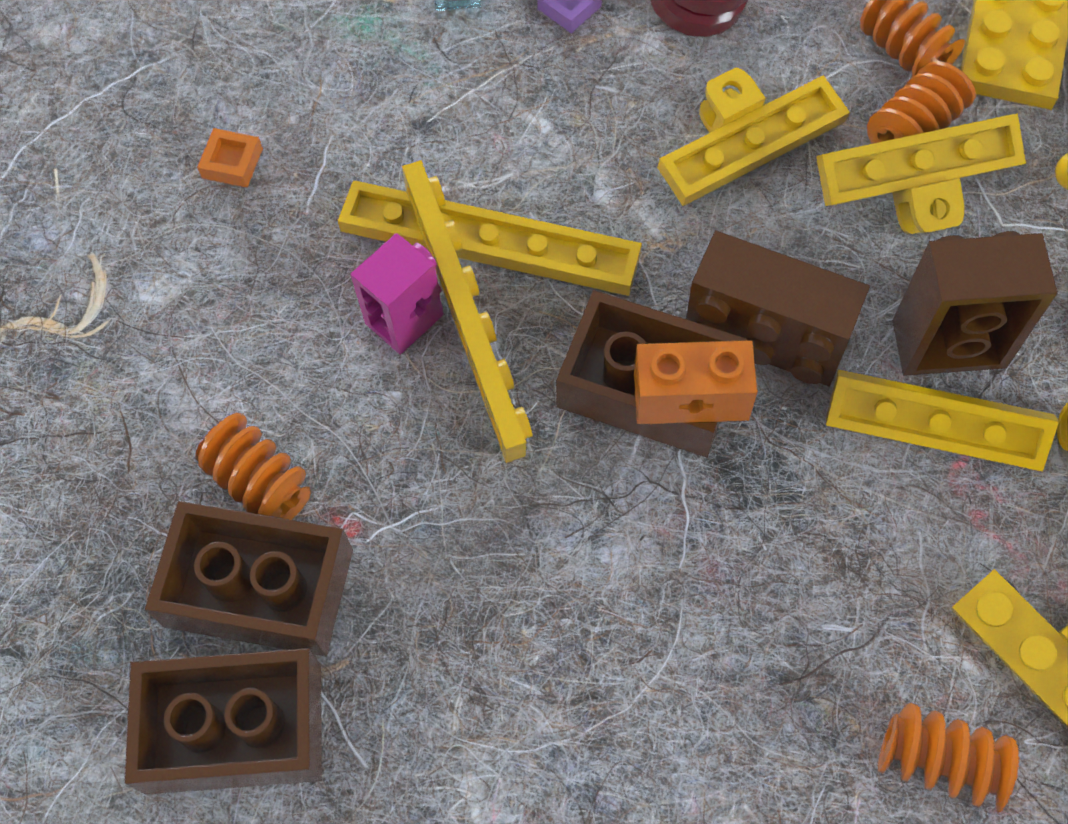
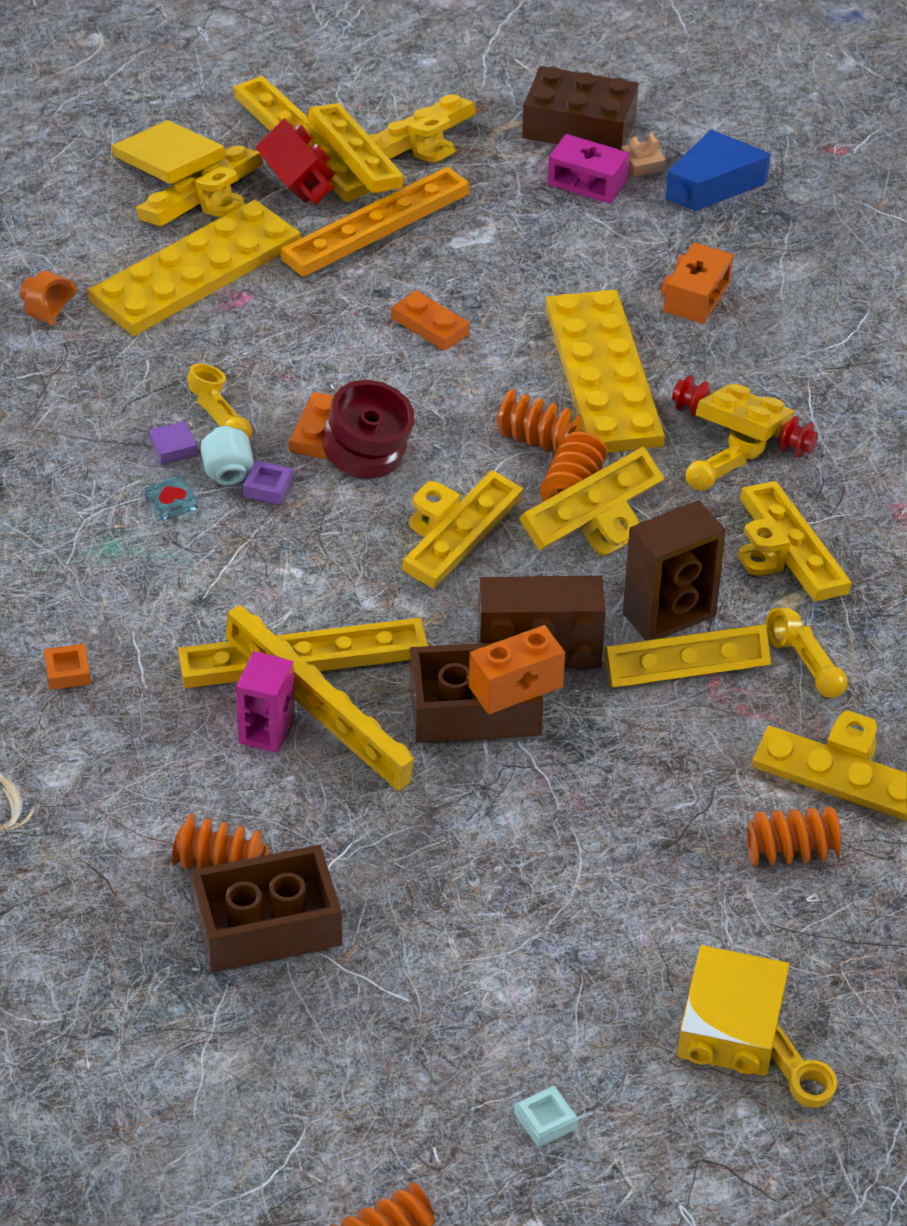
camera: 30 degrees left, 20 degrees down
reddish brown brick [124,648,322,795] -> none

